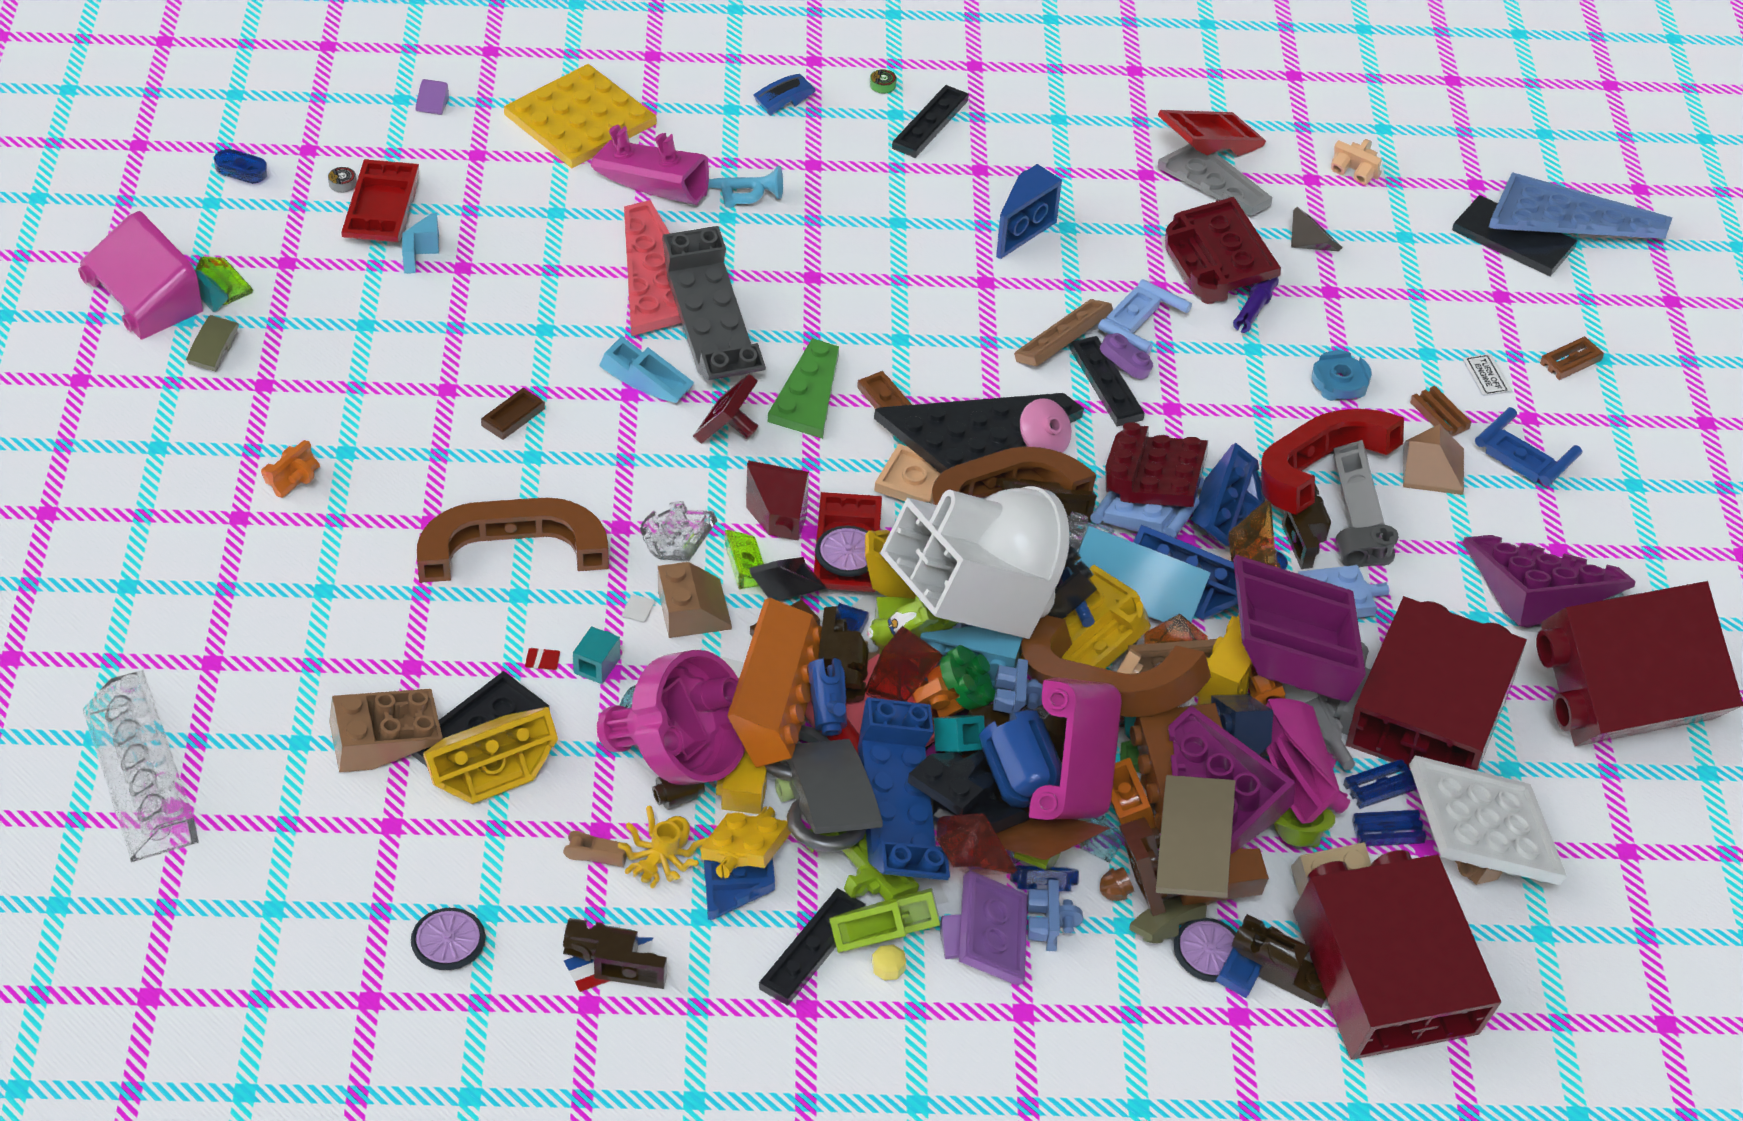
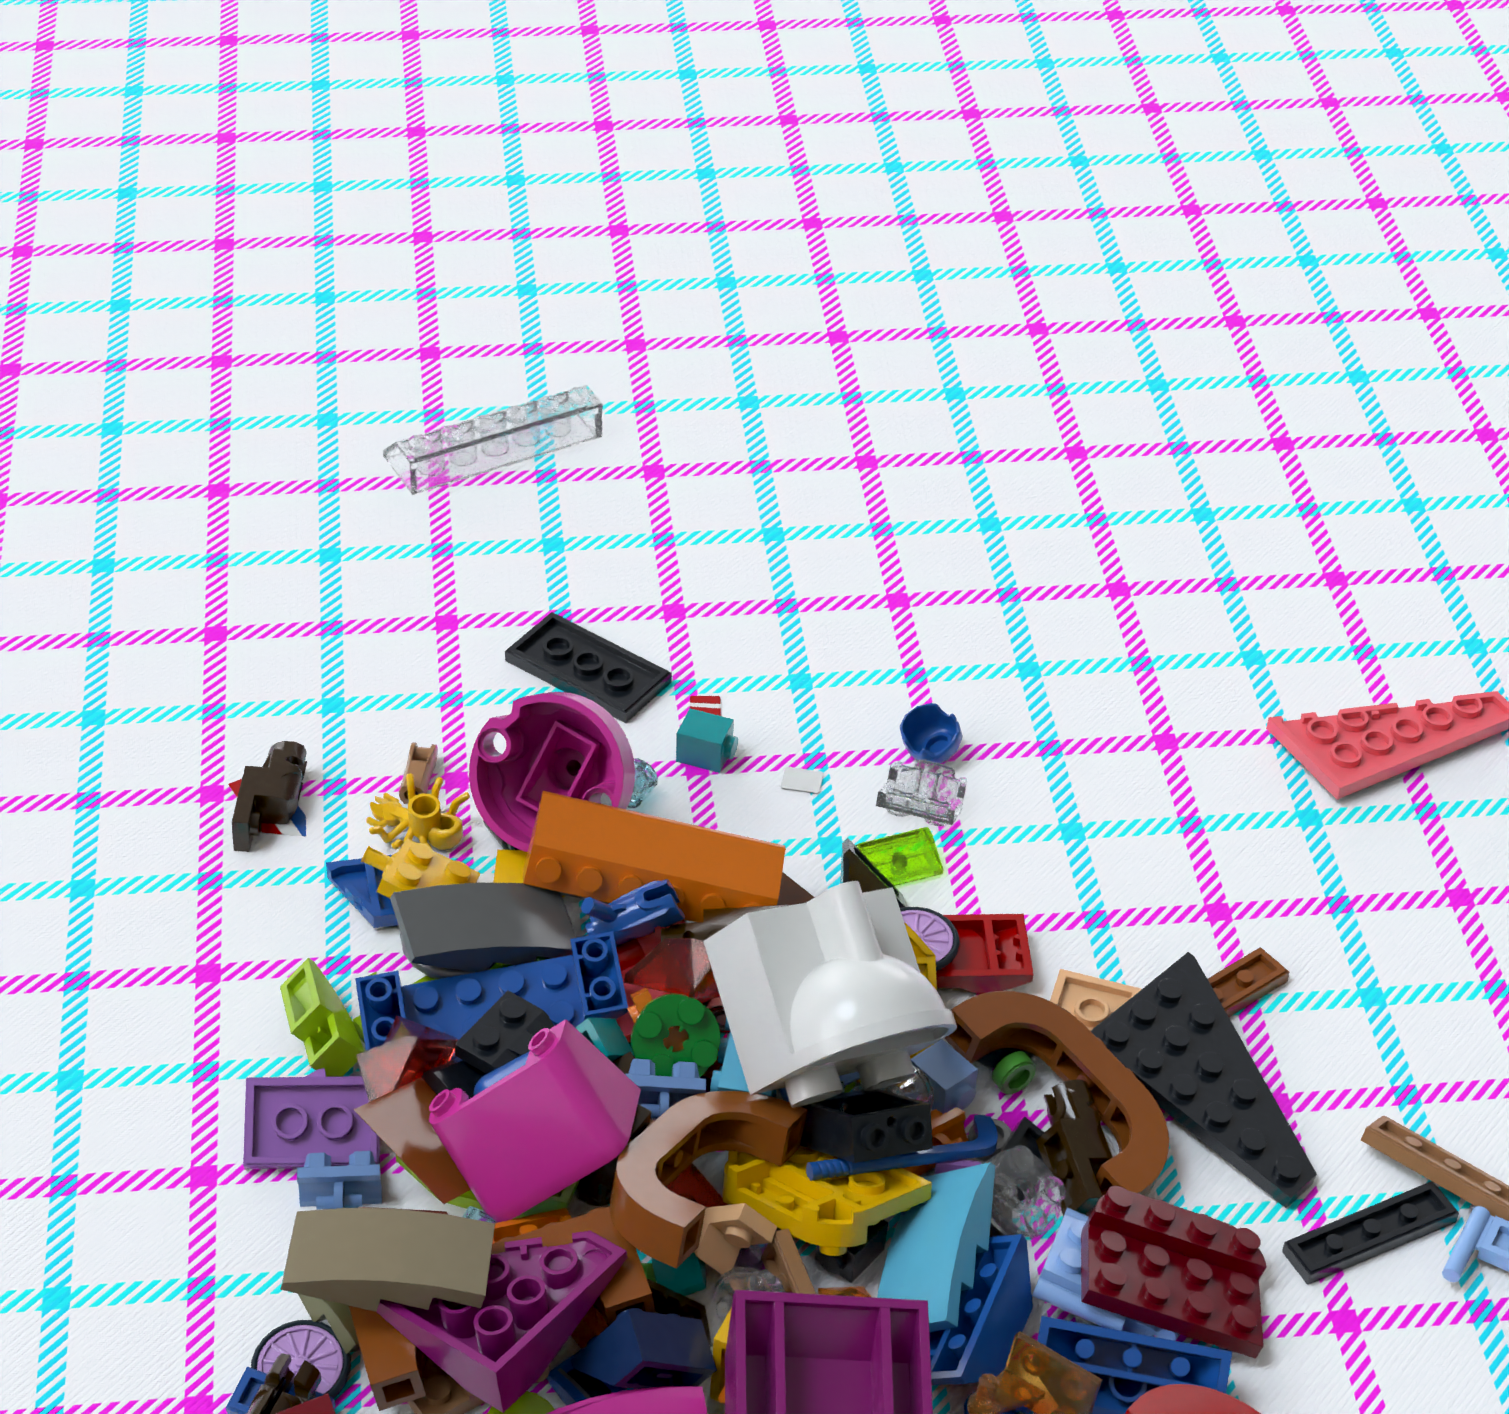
camera: 85 degrees right, 5 degrees down
dark pink windscreen [78,211,203,340] -> none
olive slope [186,315,239,372] -> none
clear neon green slope [195,256,253,305] -> none
teal slope [196,270,228,312] -> none
clear blue plate [214,149,268,184] -> none
orange hips [261,440,320,498] -> none
tile [328,167,357,192] -> none
medium nougat slope [329,689,443,772] -> none
red slope [341,159,419,242] -> none
medium azure slope [402,213,439,274] -> none
lavender wheel [411,908,486,970] -> none
dark orange arch [417,498,609,583] -> none
yellow wedge [423,707,558,804] -> none
reddish brown tile [481,388,545,440] -> none
medium azure slope [599,336,695,403] -> none
medium nougat slope [658,562,732,638] -> none
dark grey slope [662,226,766,380] -> none
dark red tile [693,373,759,444] -> none
dark red slope [746,460,809,541] -> none
black tile [759,888,866,1006] -> none
bright green wing [767,338,839,439] -> none
light yellow tile [872,944,906,981] -> none
clear blue plate [1010,865,1079,891] -> none
bright pink dish [1020,399,1072,453] -> none
medium lavender plate [1100,333,1153,379] -> none
none -> blue hair [899,703,963,764]

